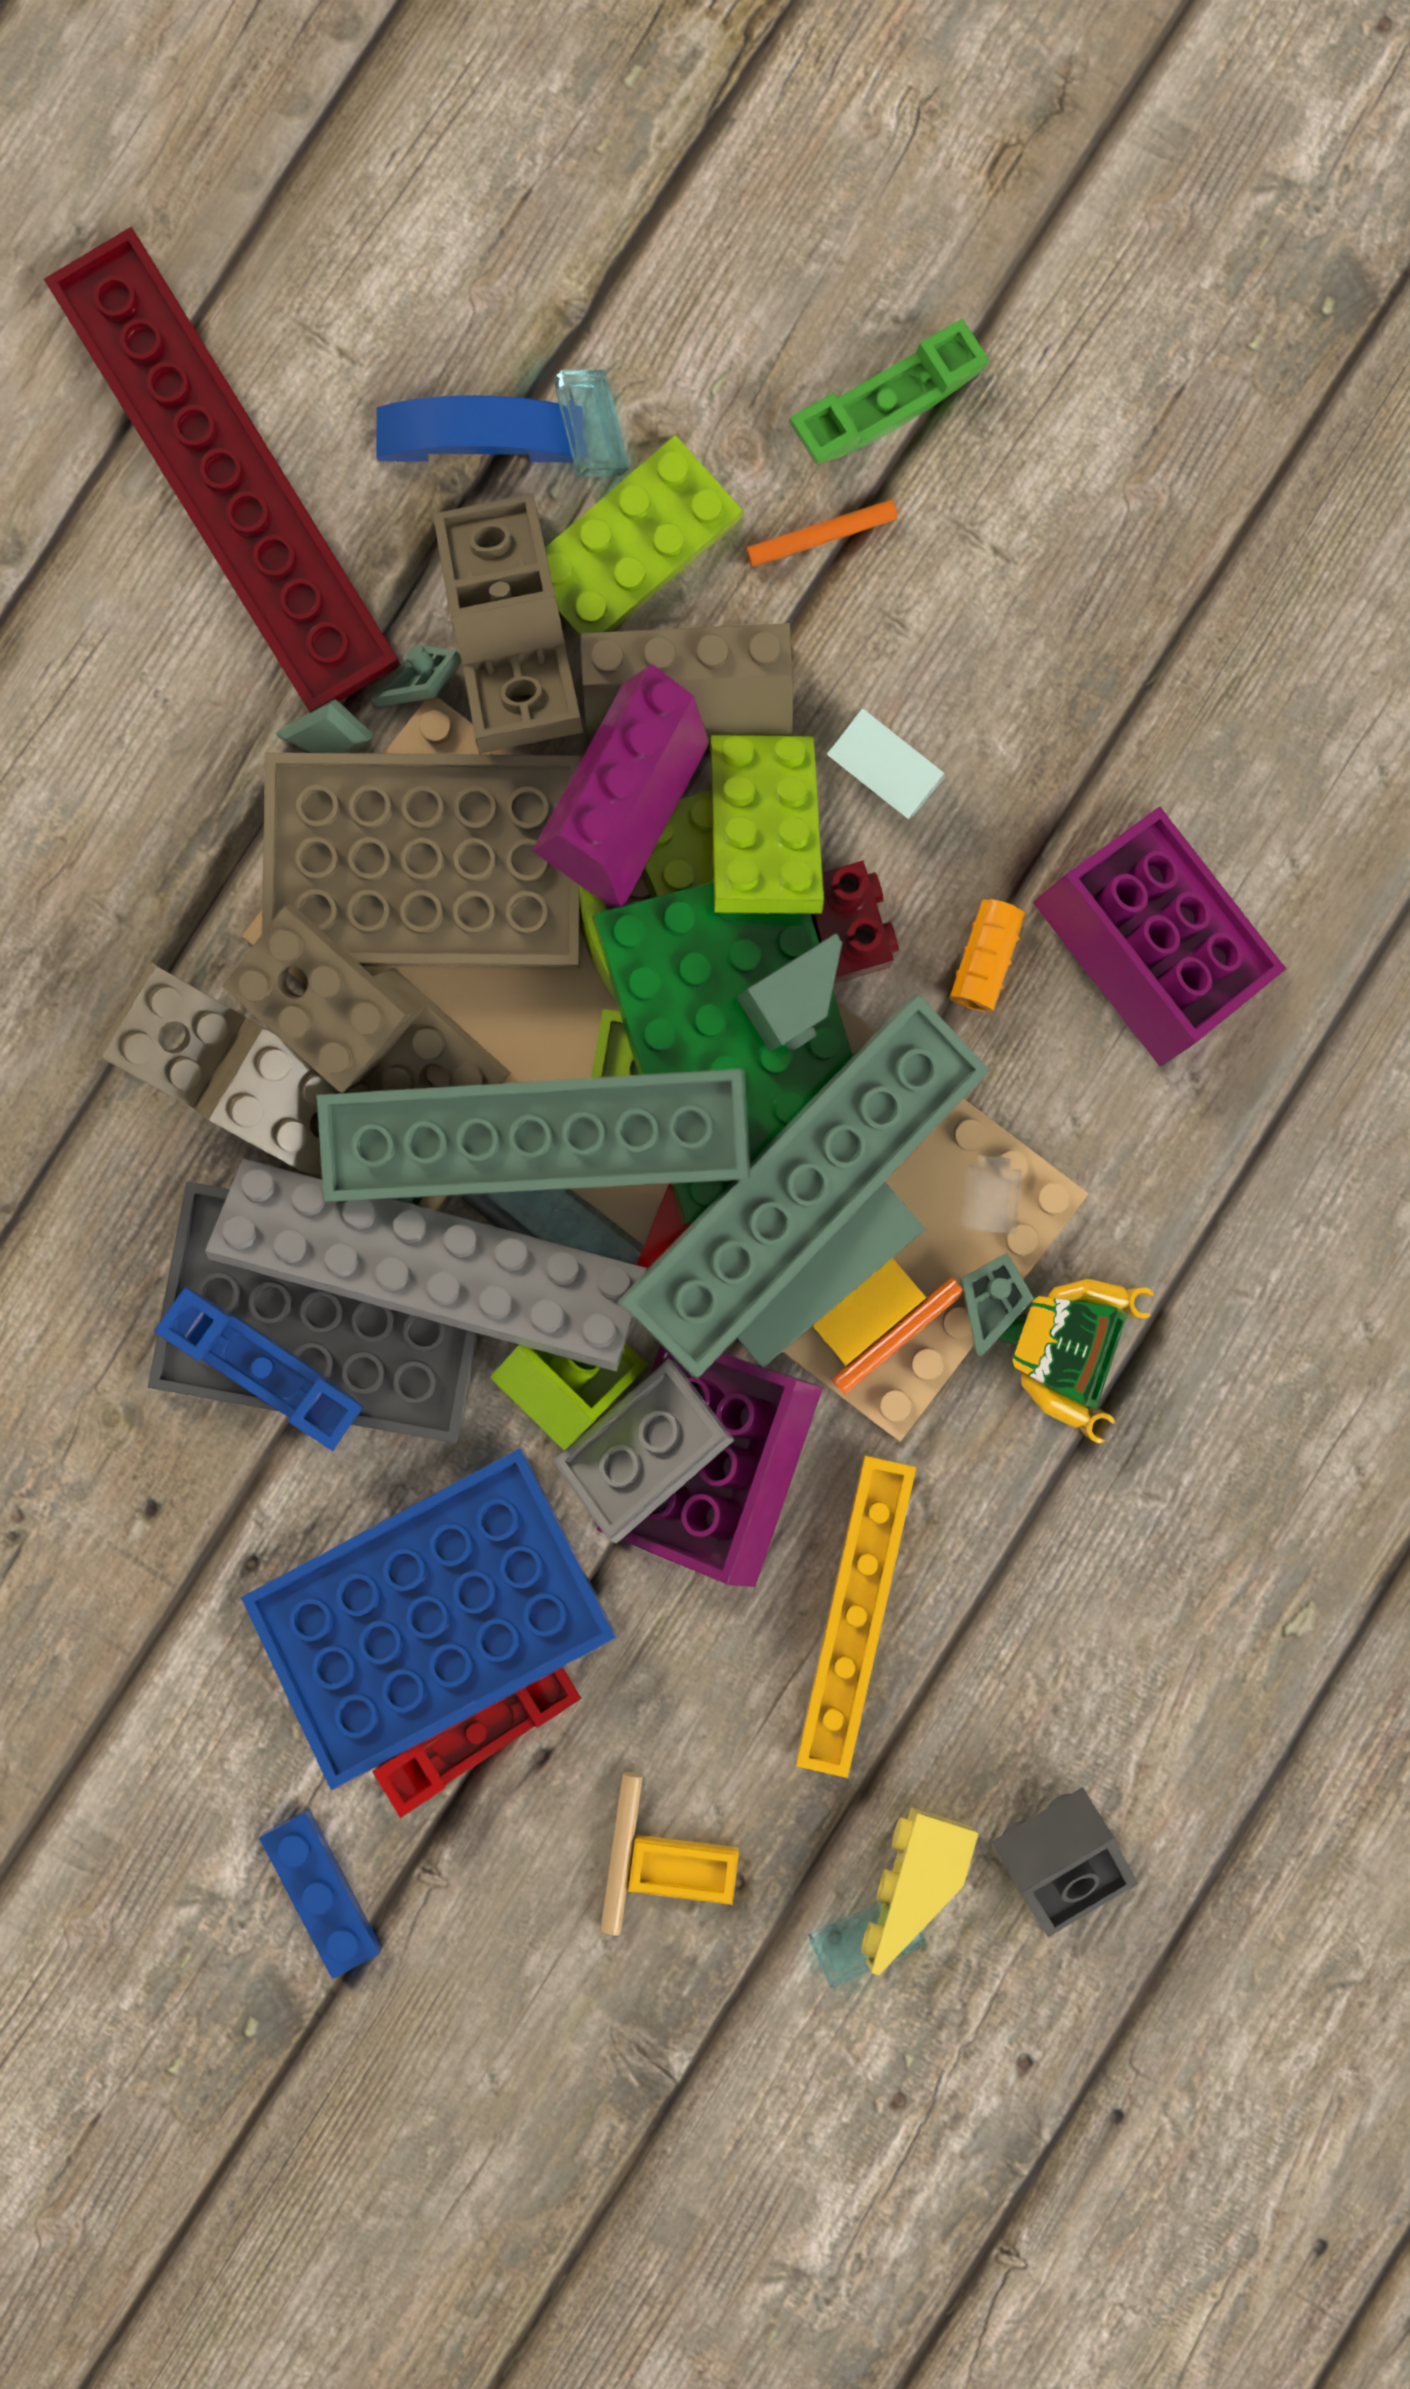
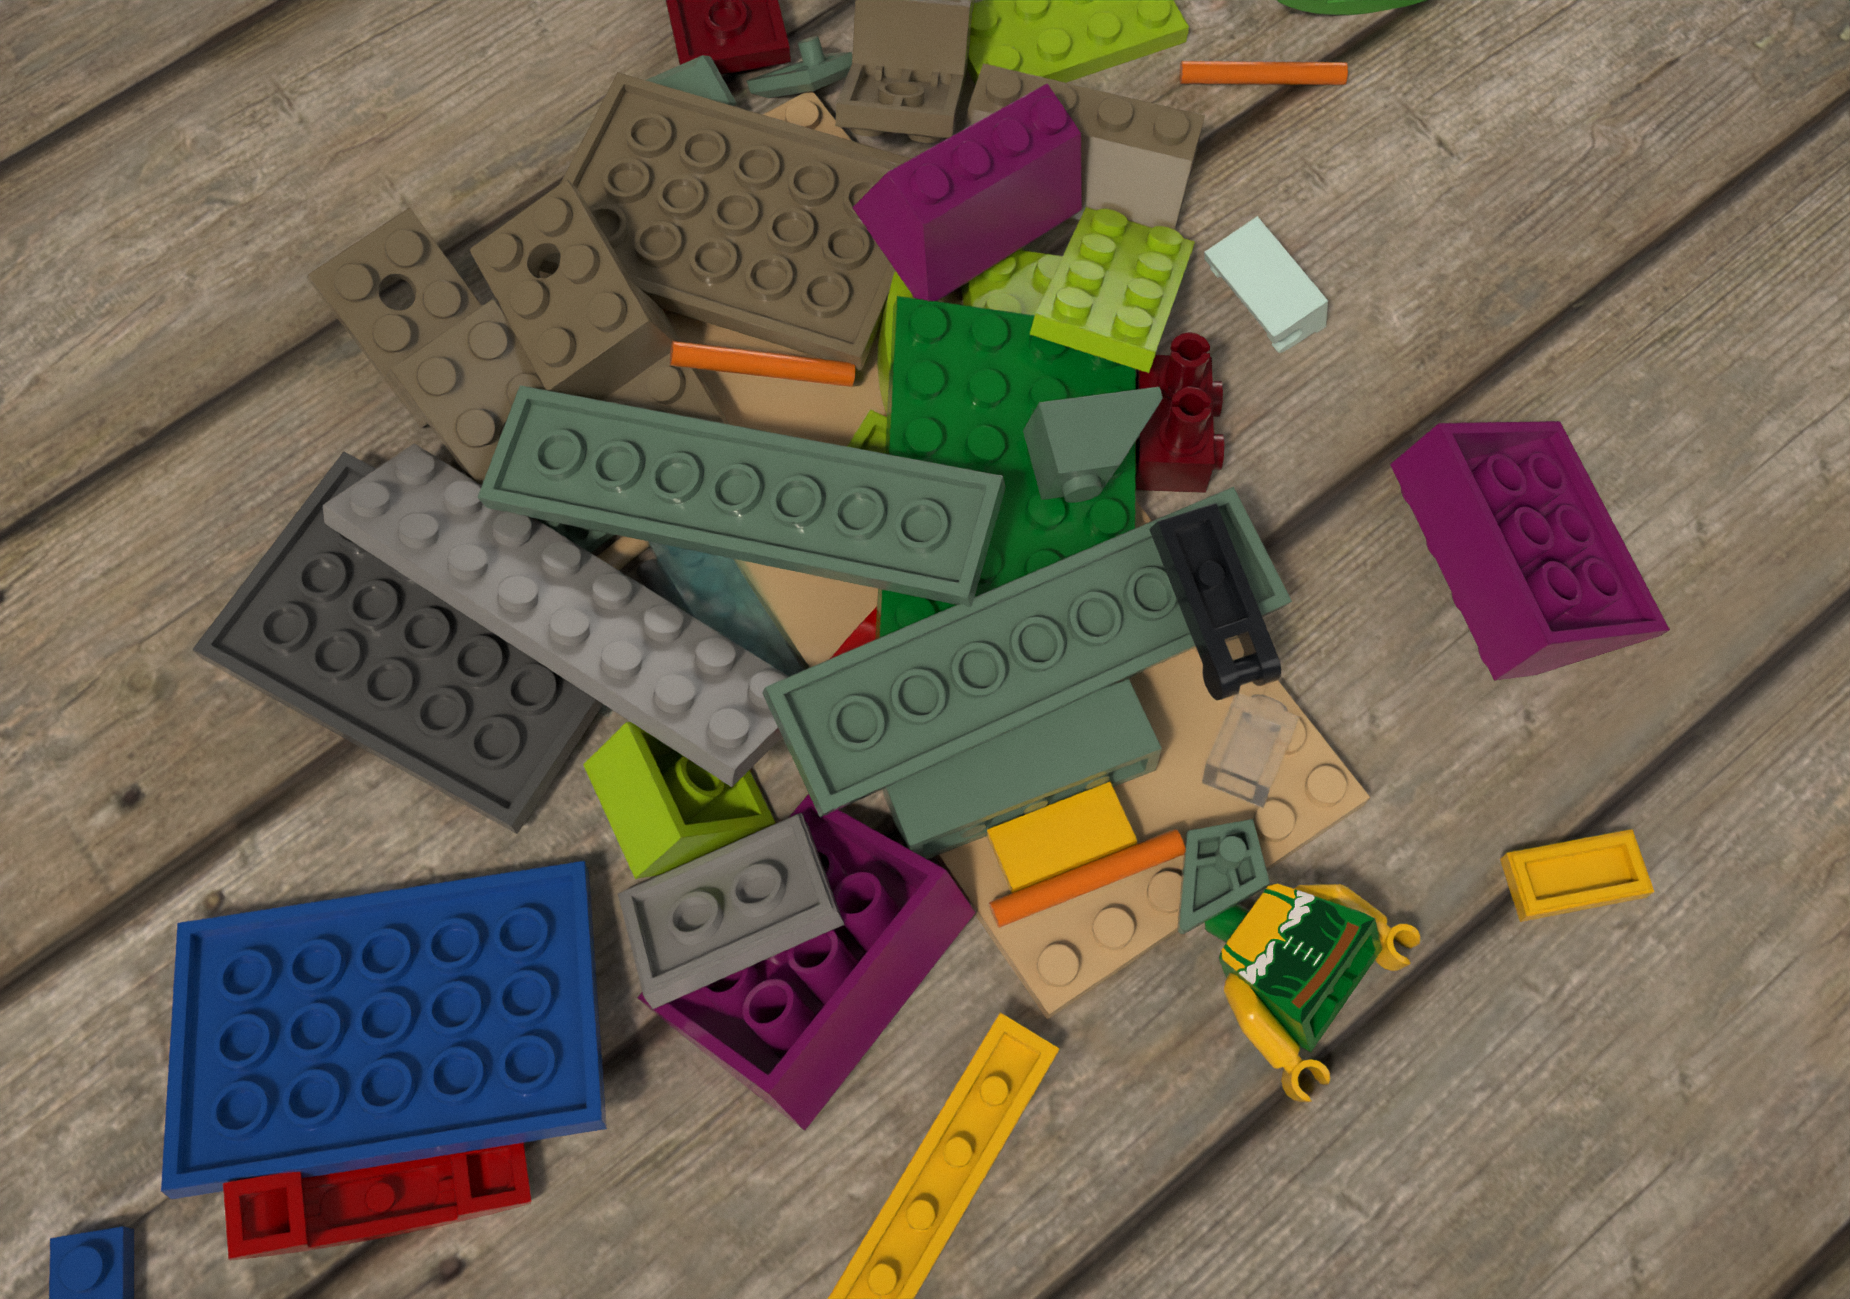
camera: 20 degrees right, 20 degrees down
blue slope [154,1287,364,1451] -> none
light orange axle [949,899,1026,1013] -> none
none -> orange bar [670,341,855,387]
none -> black plate [1149,503,1281,700]
none -> yellow tile [1500,829,1654,922]

